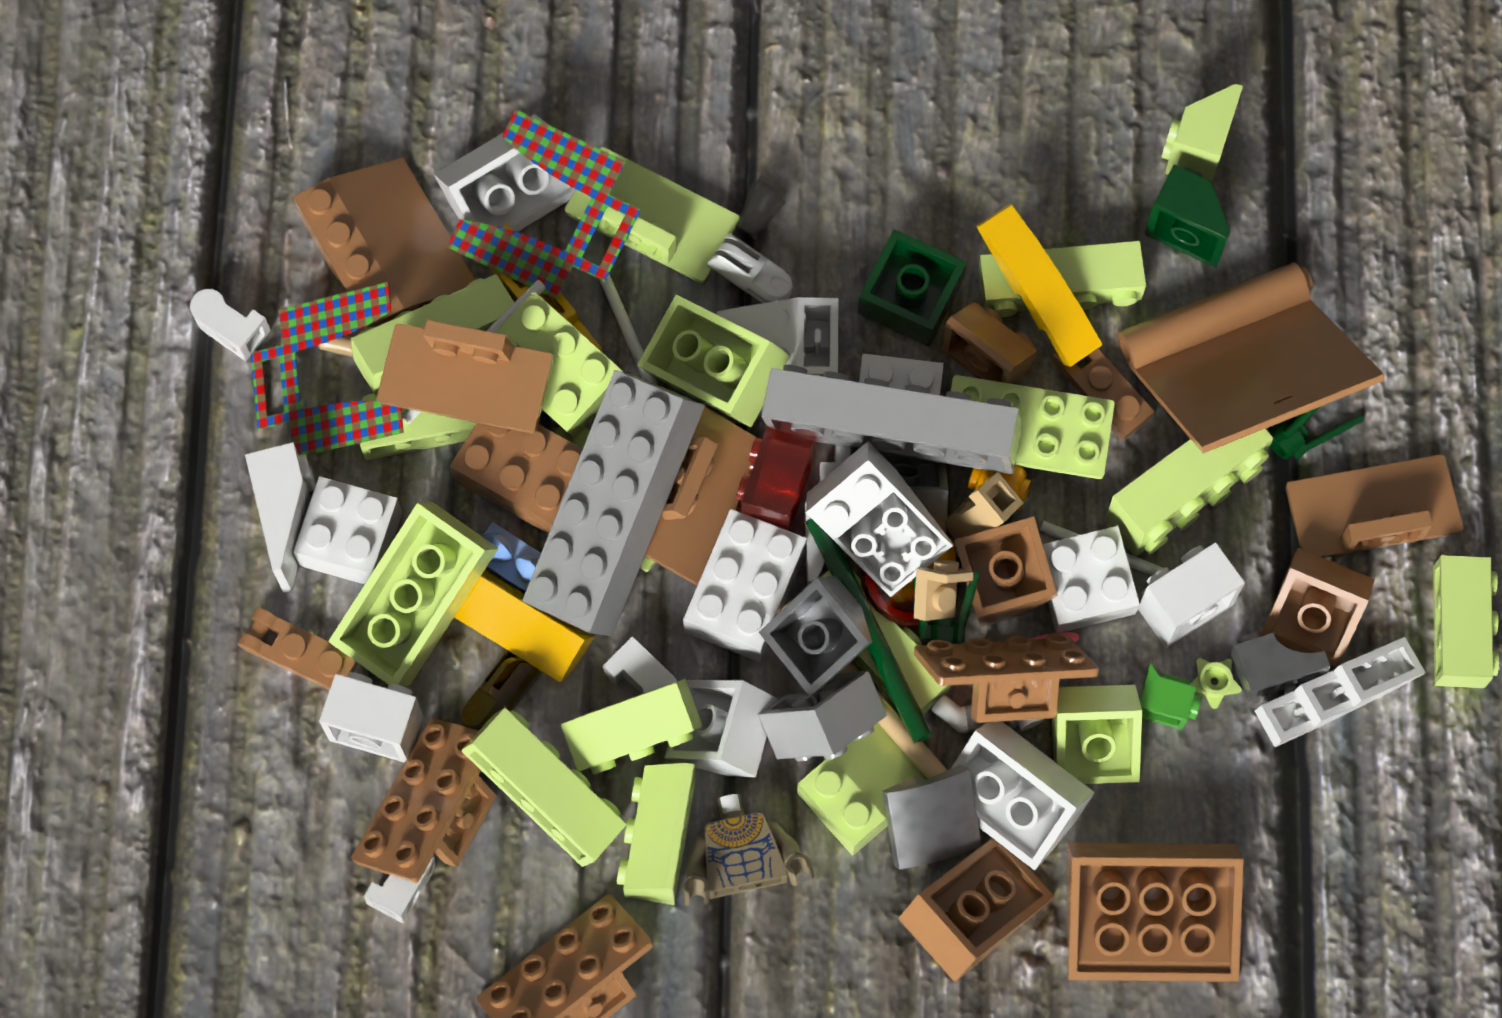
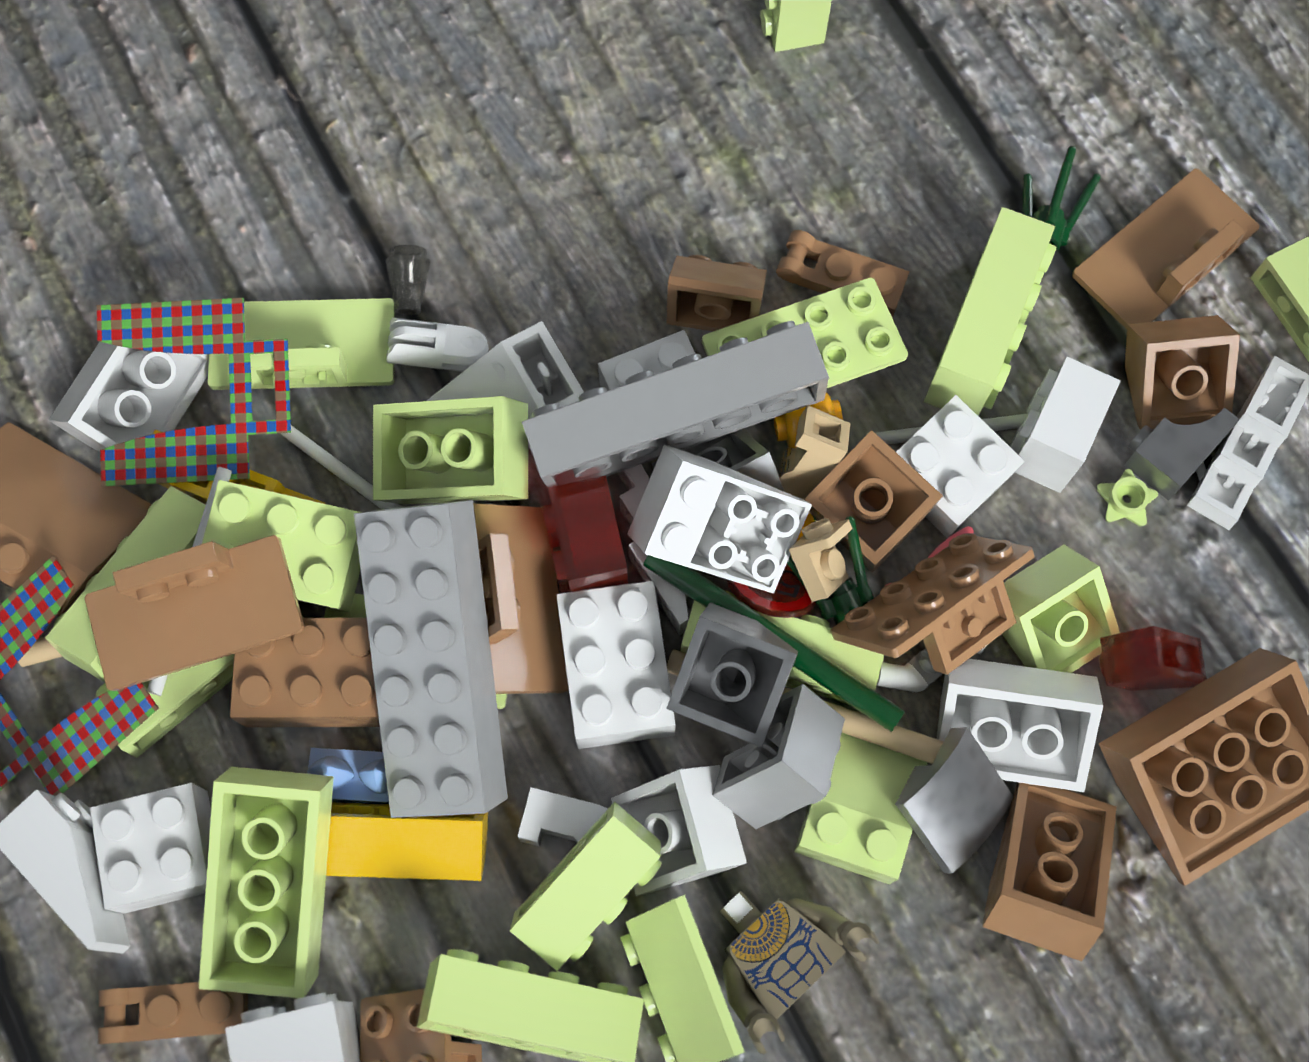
camera: 30 degrees left, 0 degrees up
dark brown arm [461,652,540,731] -> none
dark green brick [857,229,967,347] -> none
yellow slope [976,204,1103,367] -> none
yellowish green brick [978,241,1146,317] -> none
medium nougat door [1117,262,1385,453] -> none
bright green window [1139,663,1202,730] -> none
dark green slope [1144,165,1230,268] -> none
none -> clear red slope [1099,626,1207,691]

